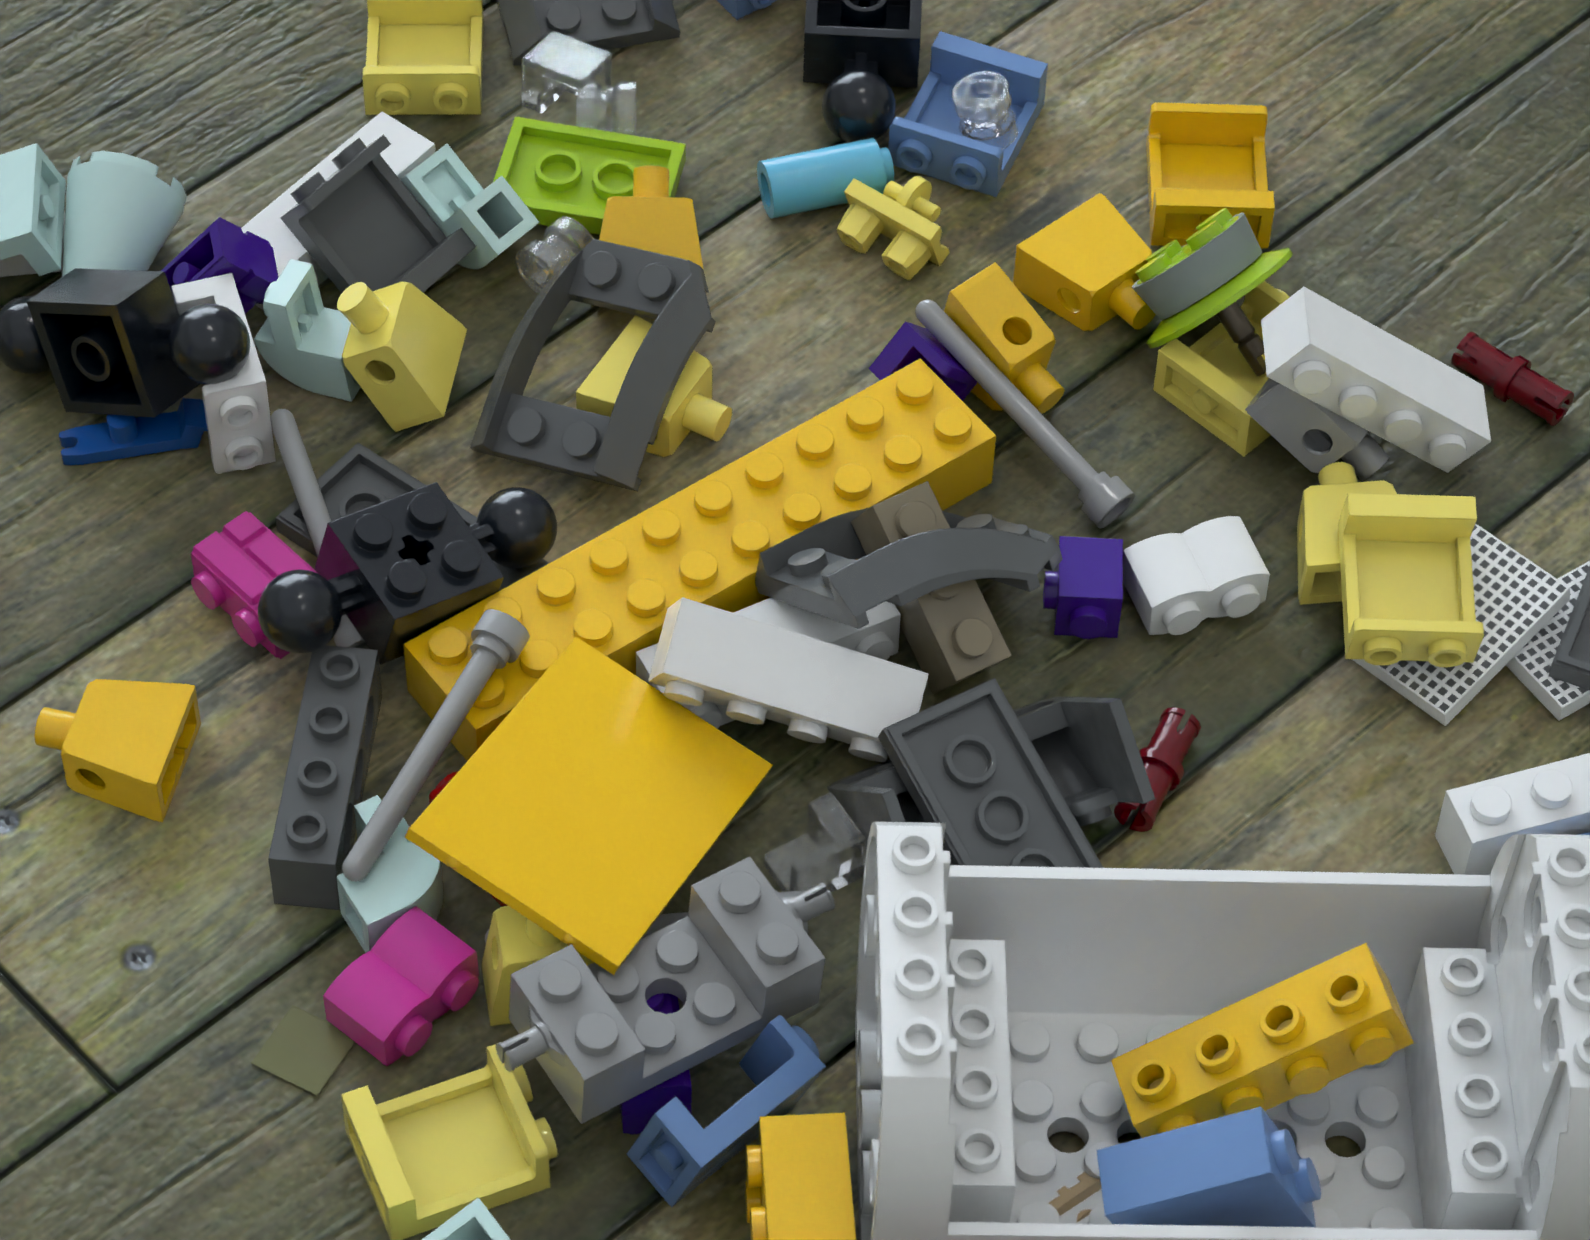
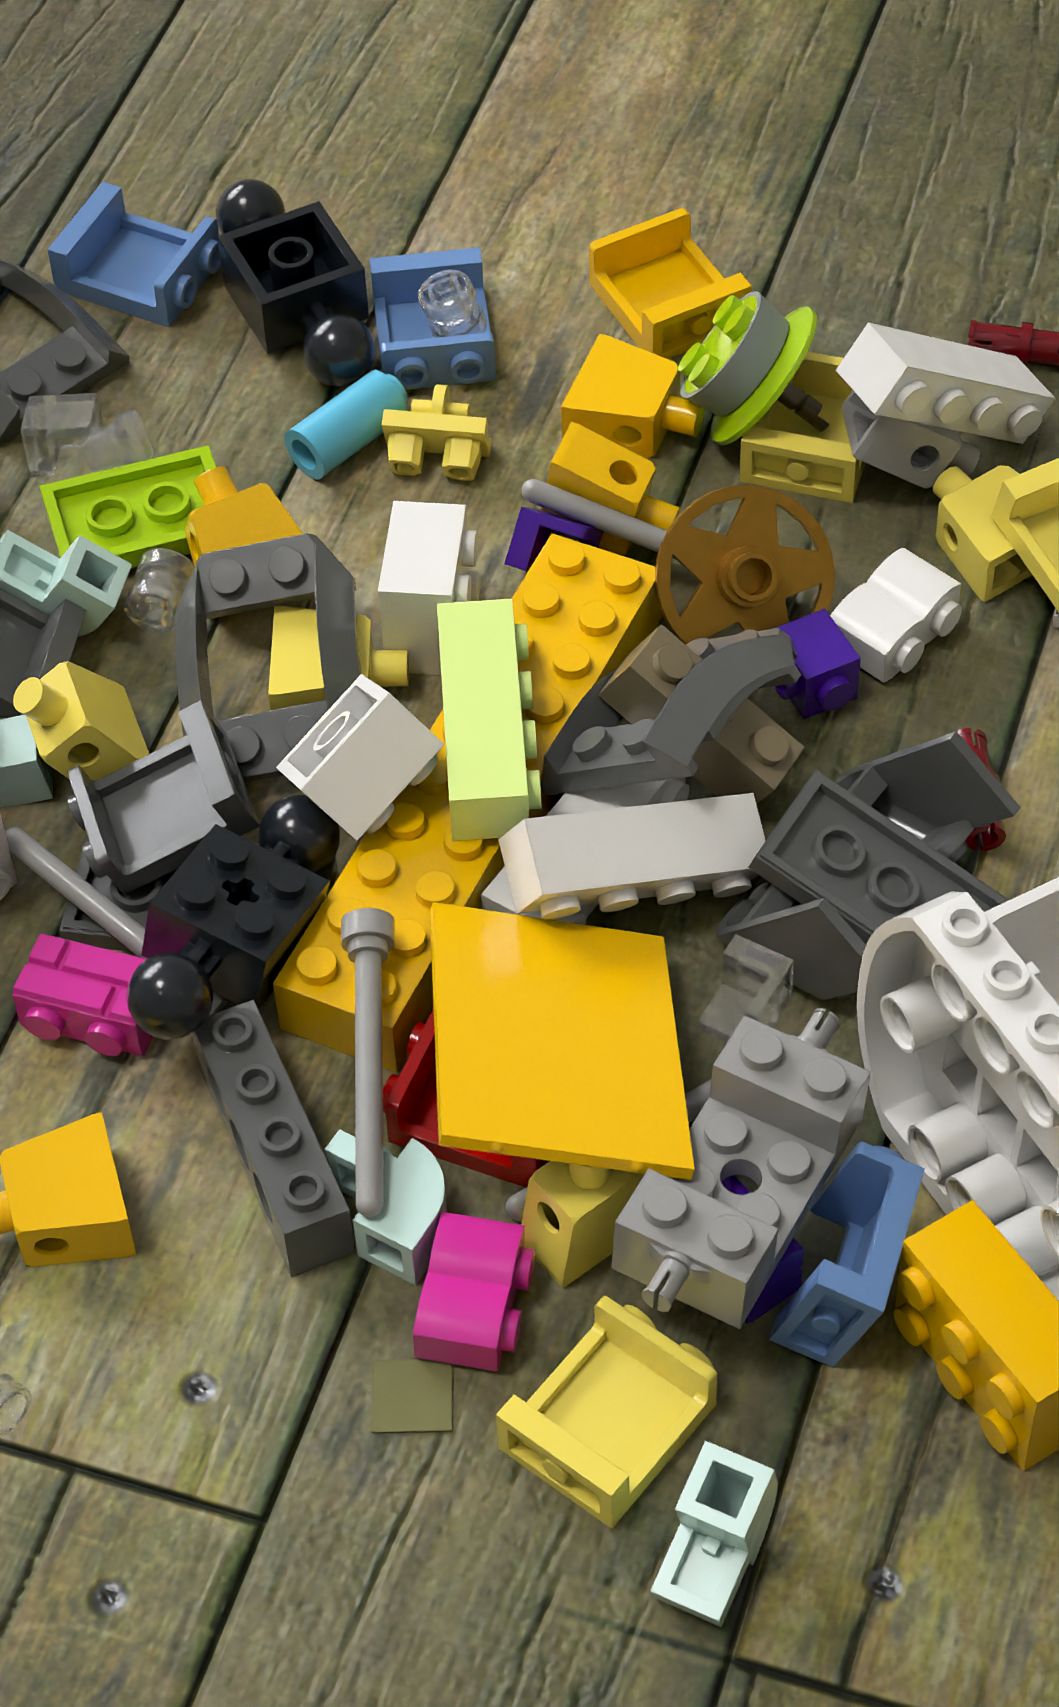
camera: 25 degrees left, 0 degrees up
none -> panel [67,700,260,895]
none -> white brick [276,674,444,841]
none -> white brick [378,501,480,675]
none -> yellowish green brick [437,599,541,841]
none -> pearl gold wheel [655,485,835,645]

